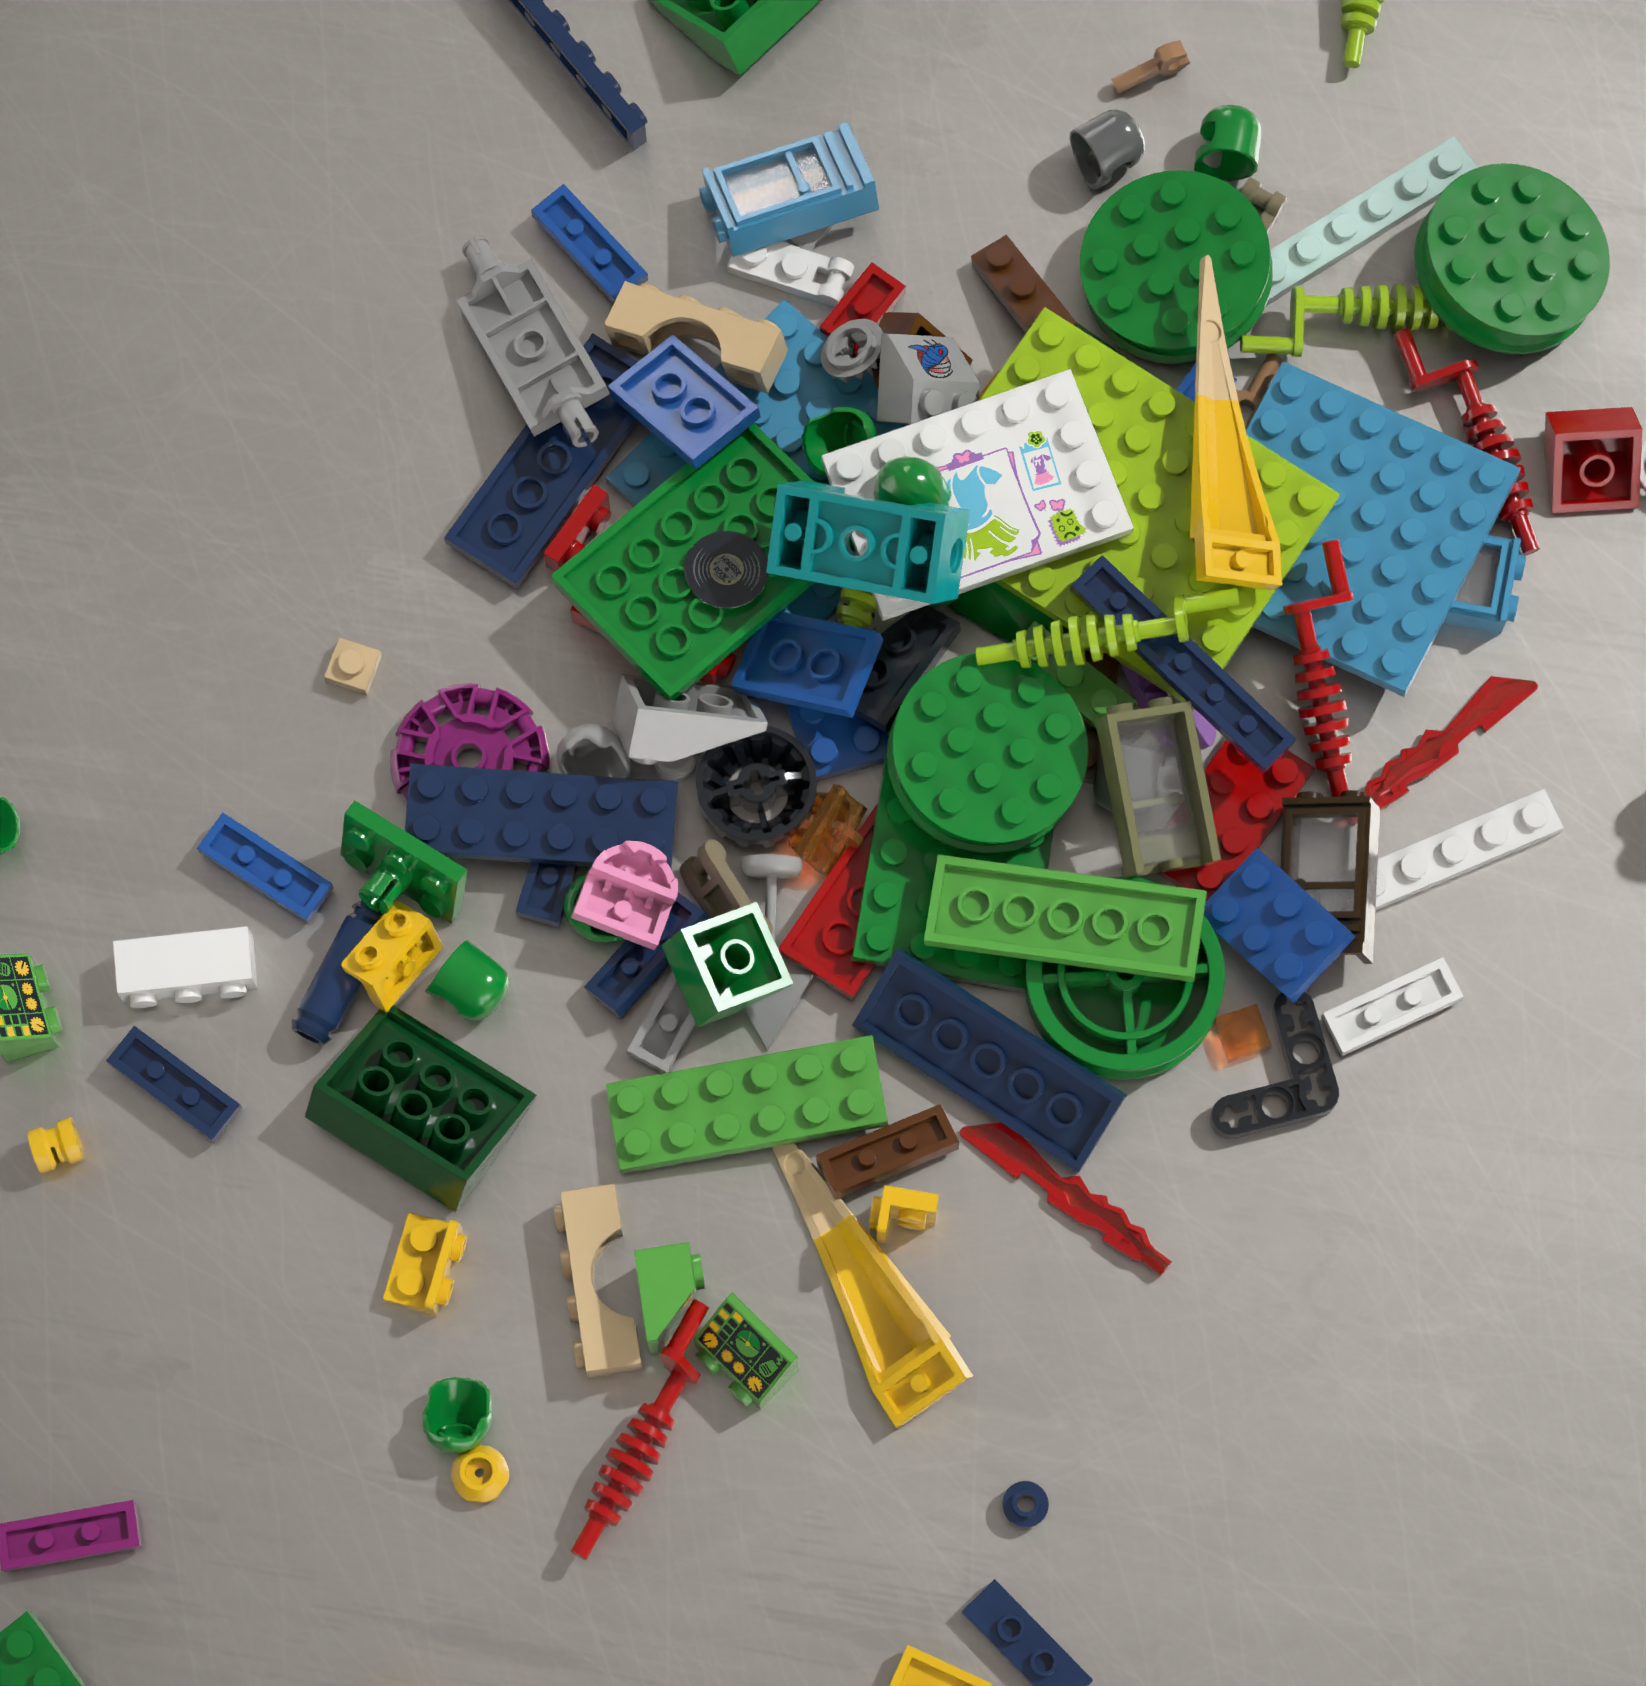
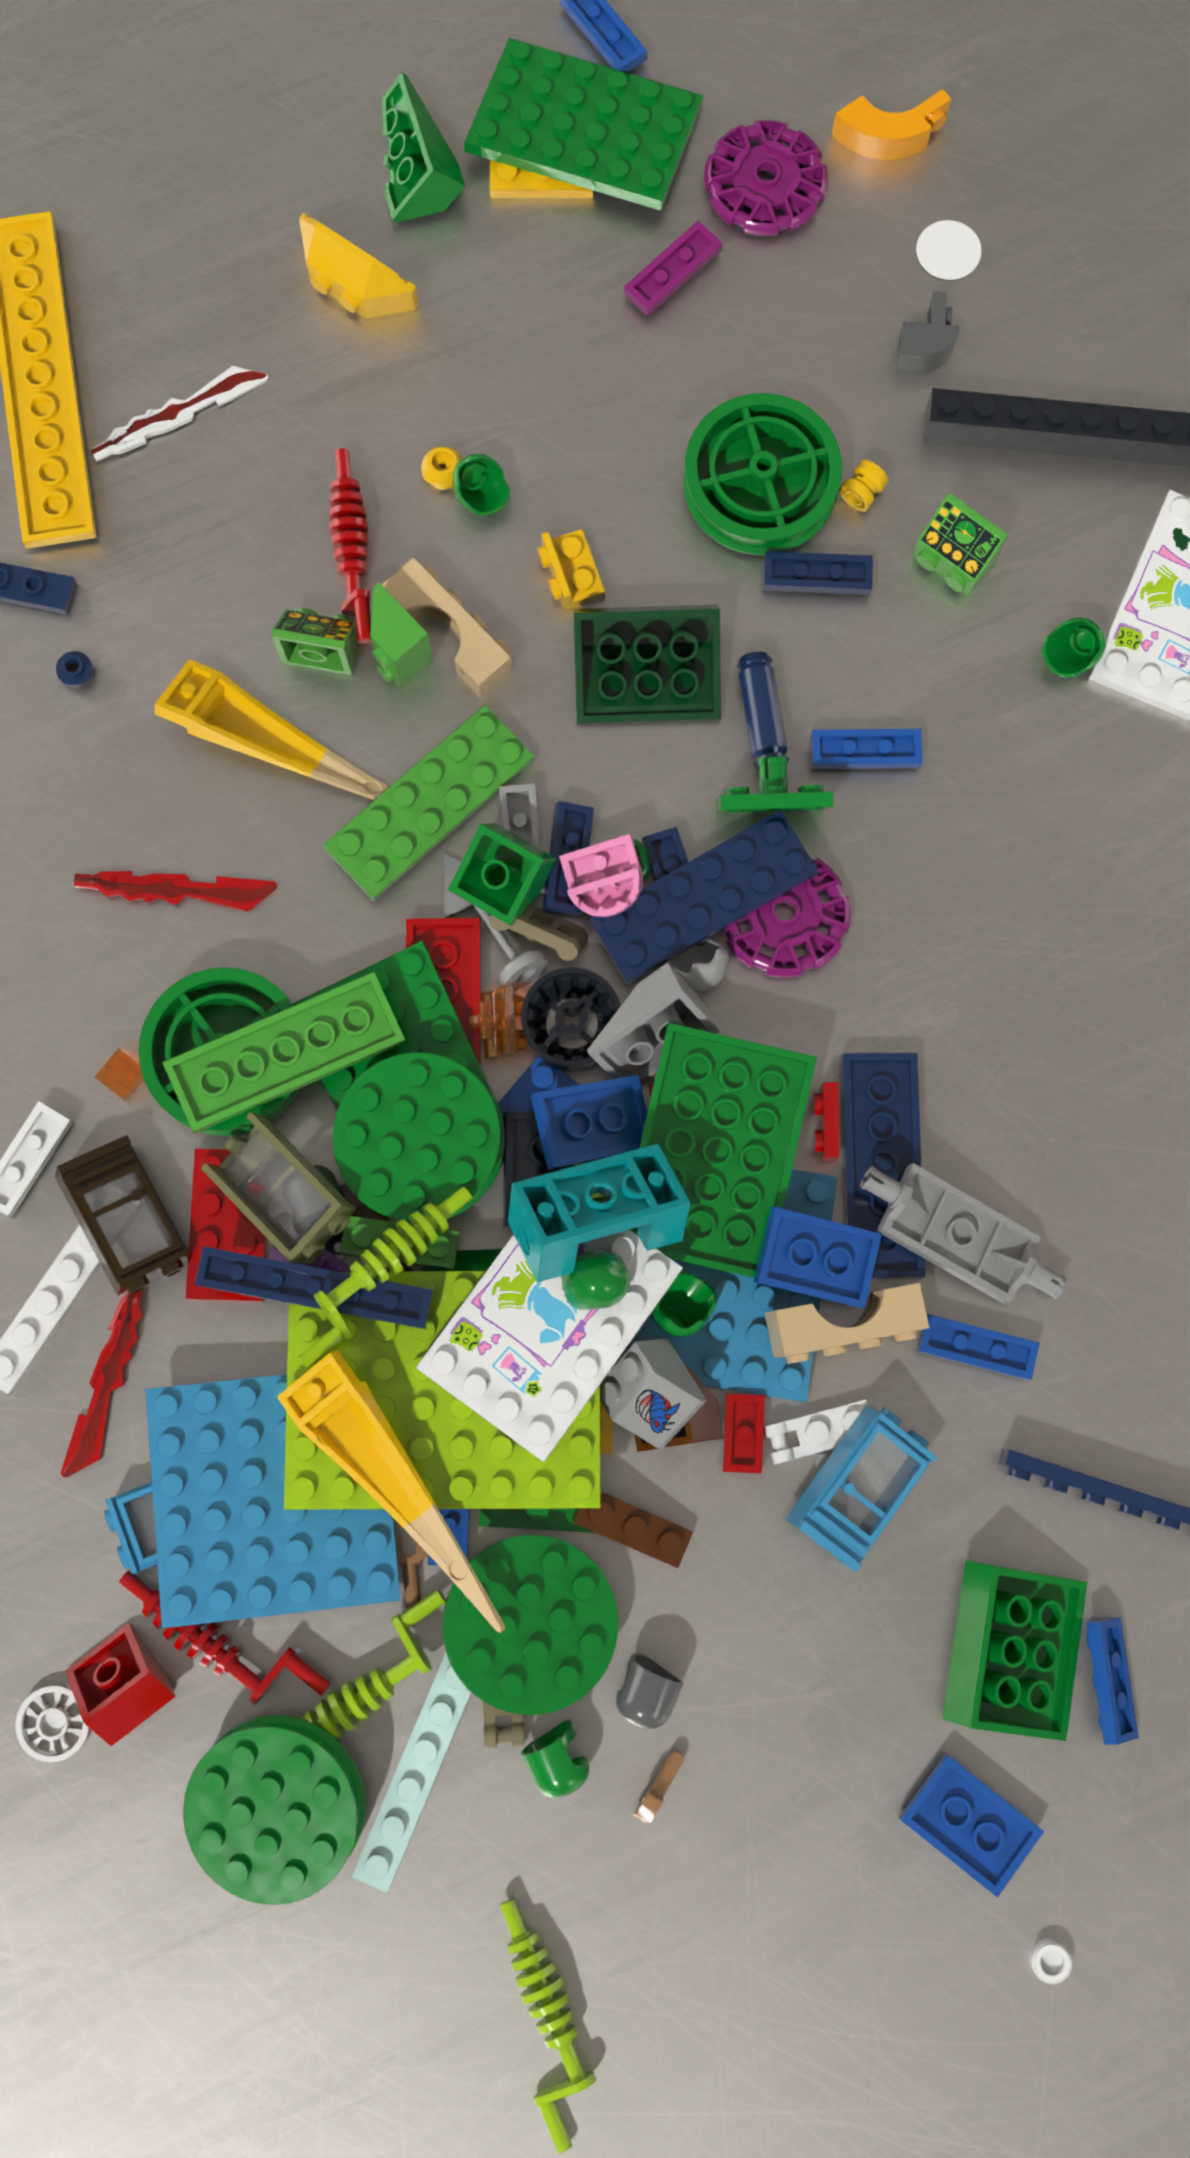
camera: 145 degrees right, 5 degrees up
white brick [113,926,258,1008] -> none
tan plate [324,637,382,695] -> none
yellow bracket [341,901,443,1013] -> none
green helmet [425,940,509,1020] -> none
black sticker [685,531,769,608] -> none
reddish brown plate [816,1104,959,1200] -> none
light grey gear [821,319,883,383] -> none
dark blue plate [852,948,1128,1173] -> none
yellow bracket [869,1185,939,1244] -> none
blue plate [1204,848,1355,1003] -> none
black beam [1210,992,1339,1139] -> none
red piece [1282,539,1354,797] -> none
none -> green wheel [683,393,842,555]

